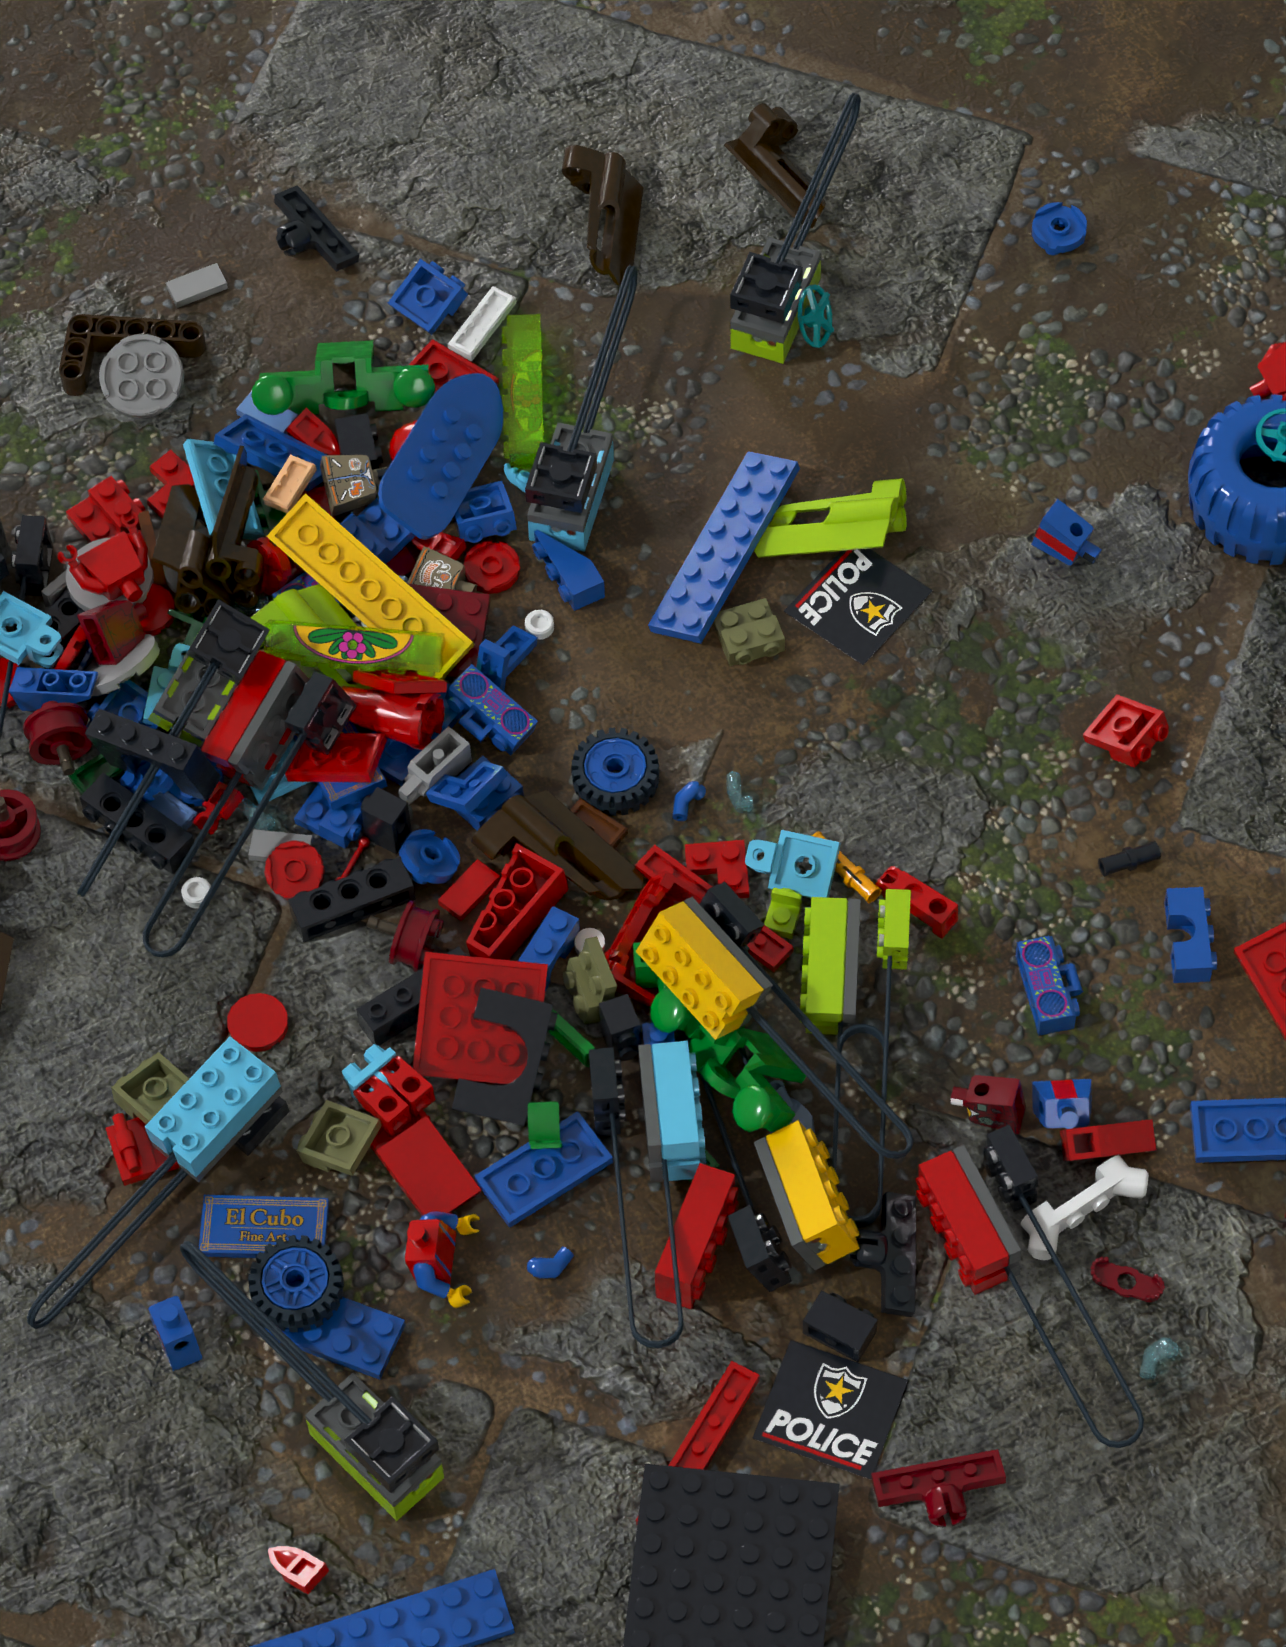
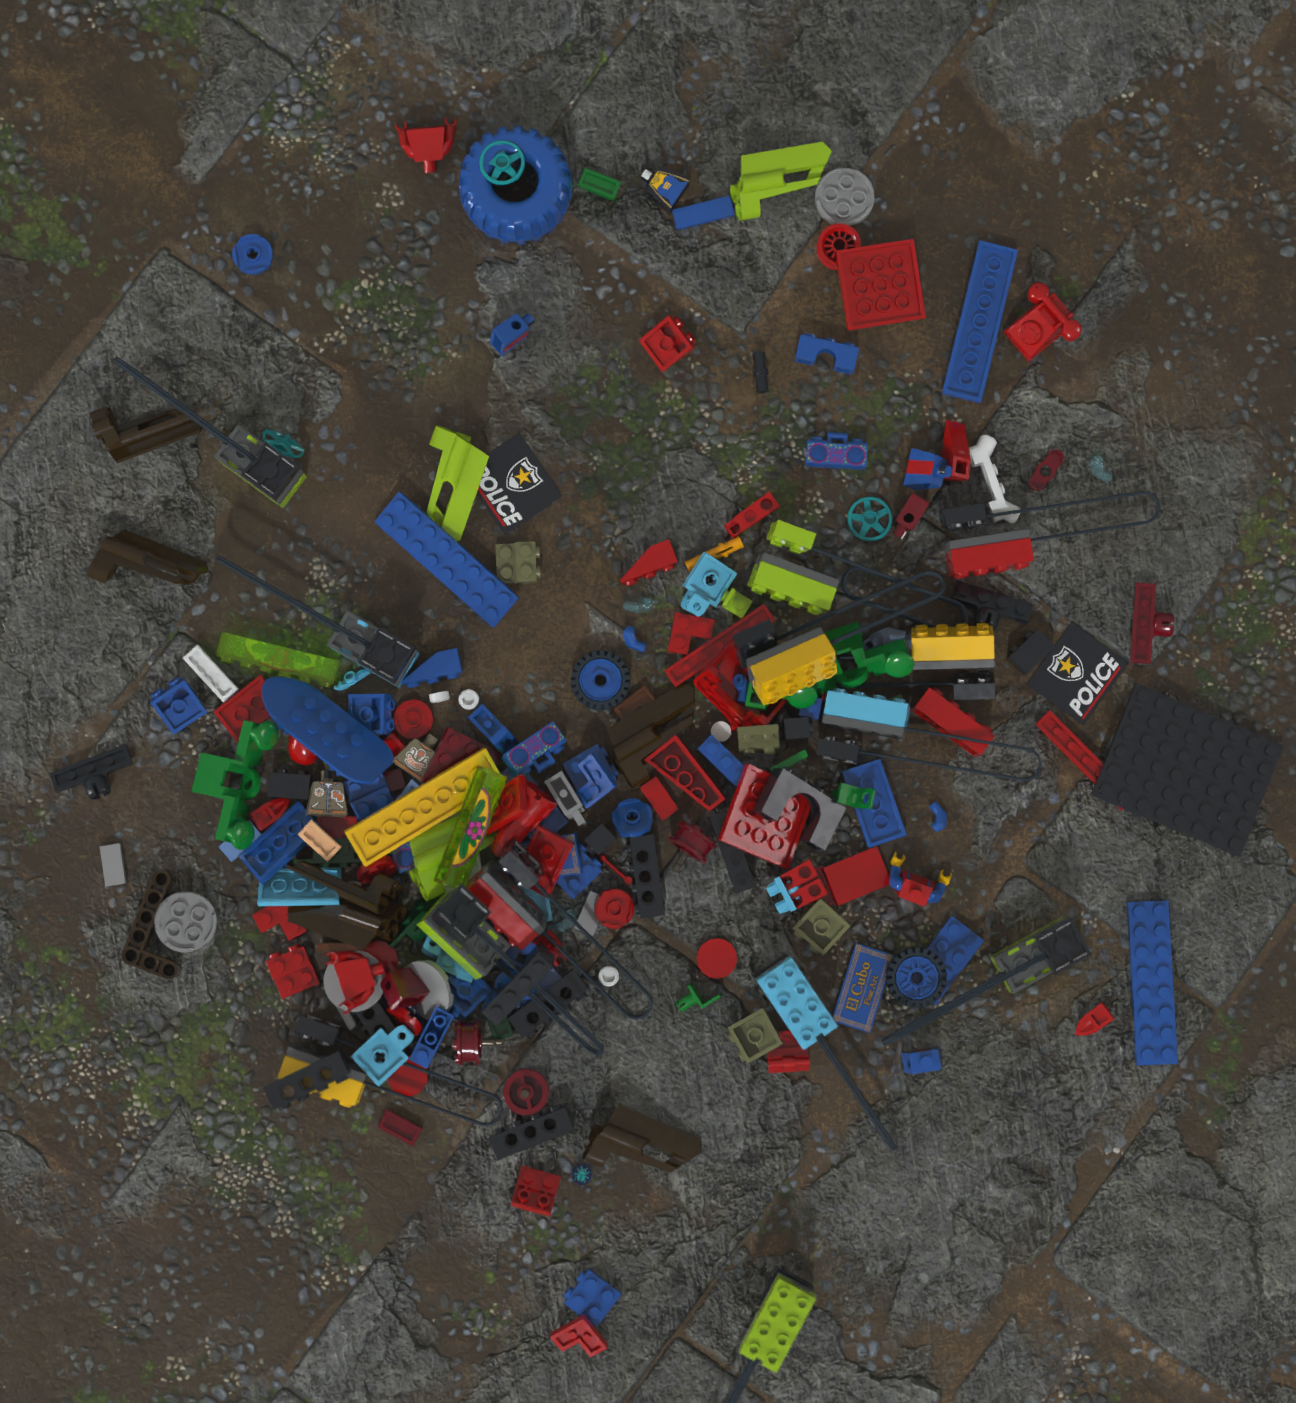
camera: 80 degrees left, 25 degrees up
none -> white tile [429,691,450,703]
none -> red slope [620,539,678,587]
none -> green bracket [675,982,723,1013]
none -> teal wheel [847,497,892,541]

